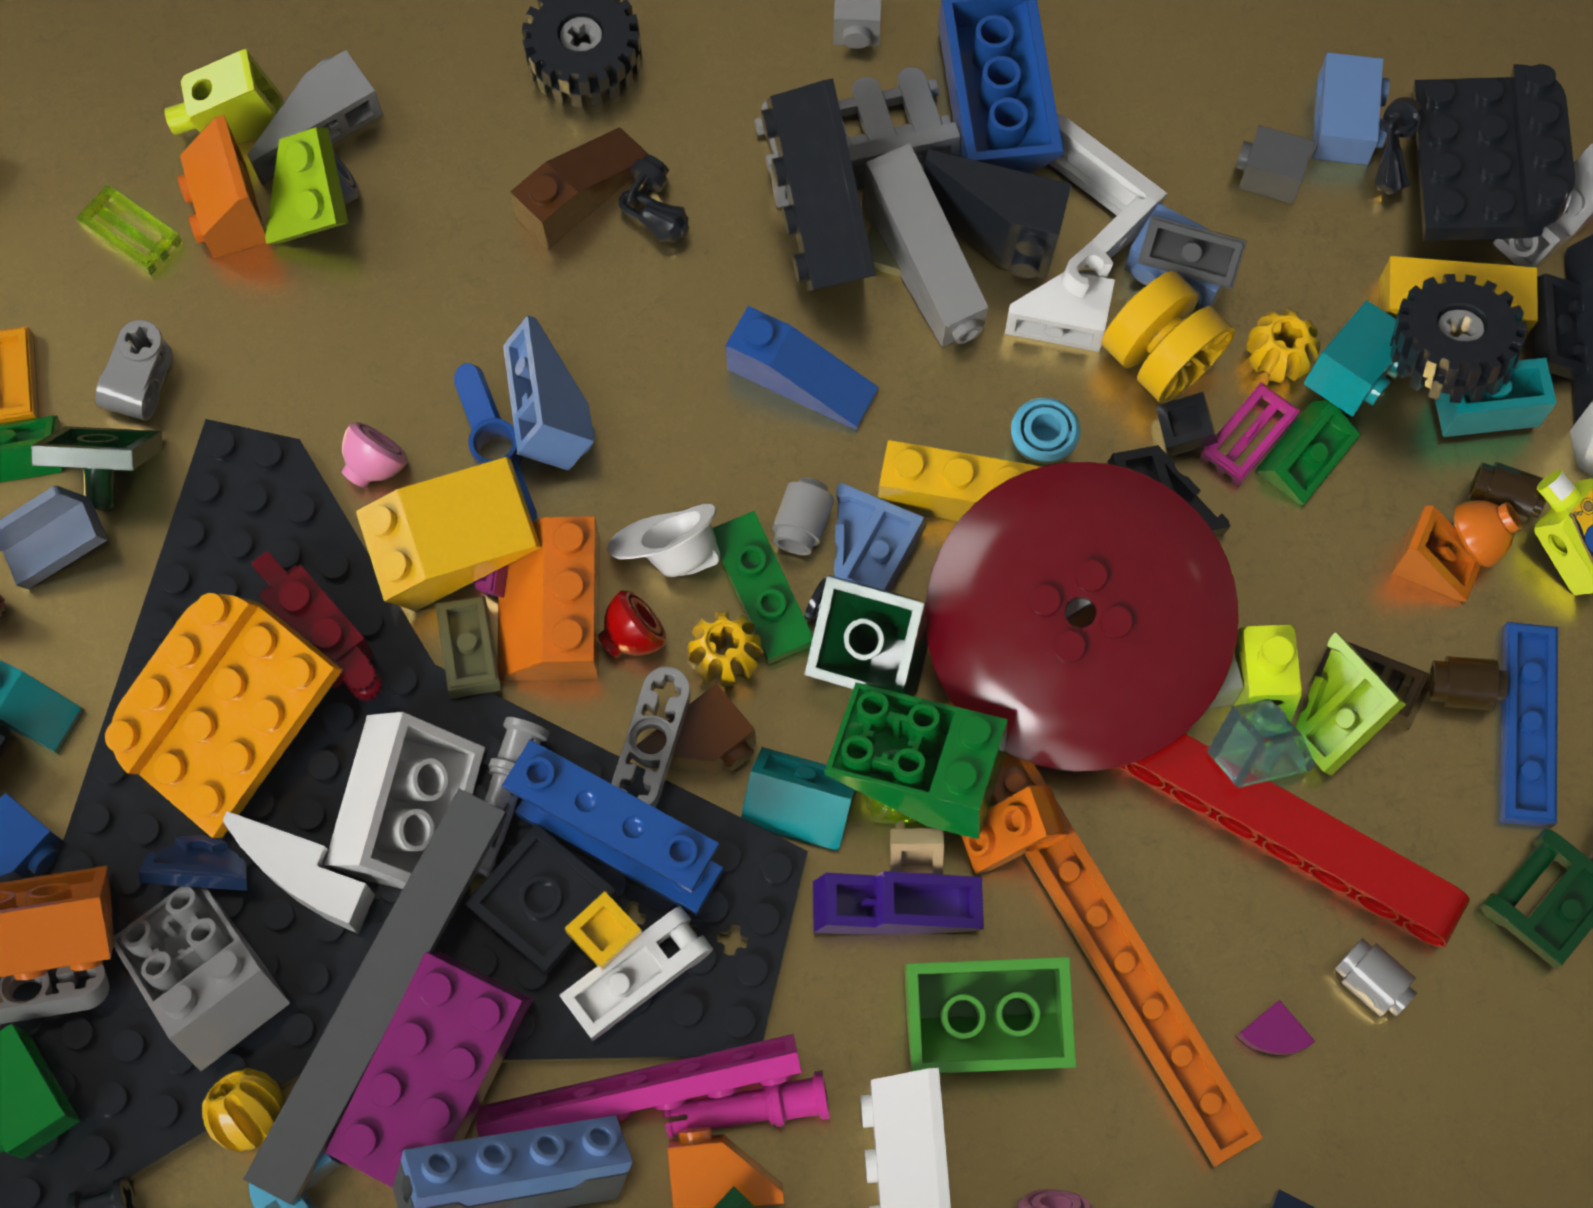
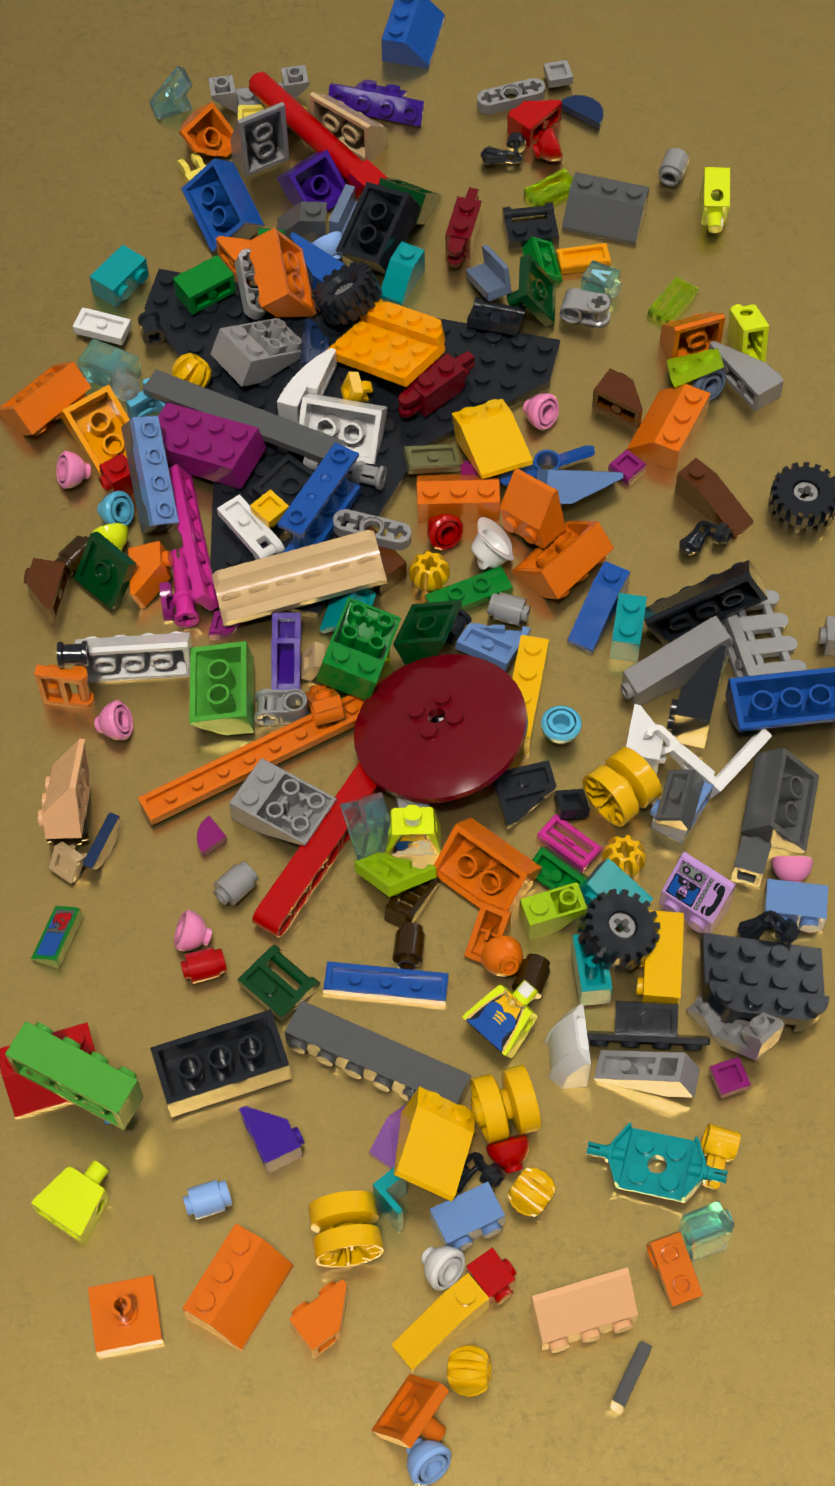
camera: 90 degrees right, 10 degrees down
none -> magenta tile [160,582,175,621]
none -> bright pink brick [174,909,212,952]
none -> red brick [180,947,227,984]
none -> magenta tile [208,611,242,640]
none -> tan plate [212,530,387,627]
none -> light grey slope [229,758,337,846]
none -> light grey piece [254,689,310,727]
none -> black bush [312,262,382,325]
none -> yellow tile [341,371,373,402]
none -> orange slope [434,818,542,912]
none -> black plate [466,297,527,336]
none -> orange slope [499,468,566,549]
none -> orange slope [512,521,614,600]
none -> lime slope [519,882,587,940]
none -> clear light blue brick [581,260,622,303]
none -> reddish brown slope [592,368,643,429]
none -> magenta tile [608,449,647,485]
none -> teal brick [610,593,647,662]
none -> orange slope [627,384,711,471]
none -> lavender slope [659,852,736,933]
none -> dark grey slope [742,748,819,853]
none -> bright pink brick [771,856,814,883]

